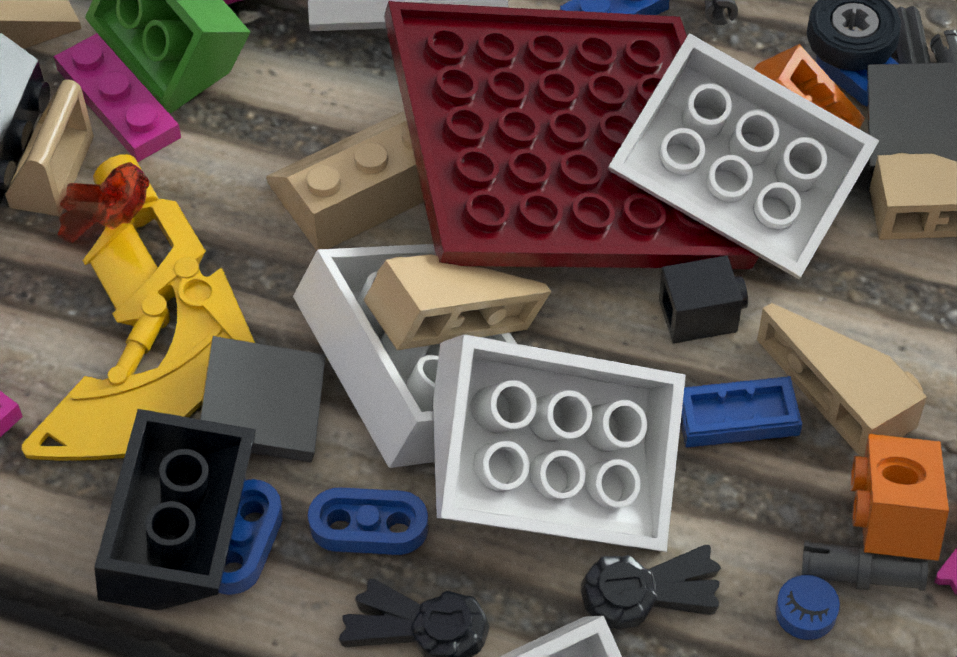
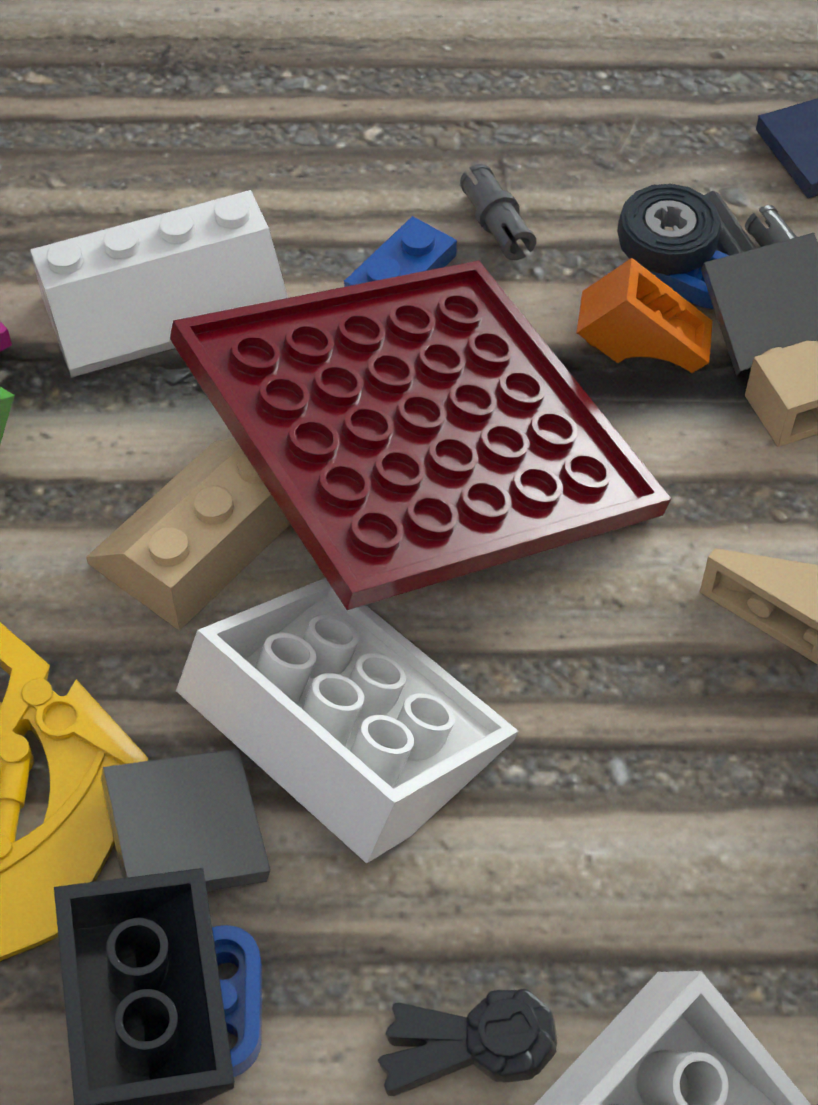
camera: 20 degrees left, 0 degrees up
blue plate [308,488,429,555] -> none
tan slope [364,254,551,351] -> none
white slope [433,334,686,552] -> none
black piece [581,545,721,629] -> none
white slope [608,33,879,279] -> none
black brick [659,255,748,344] -> none
blue plate [680,376,802,448] -> none

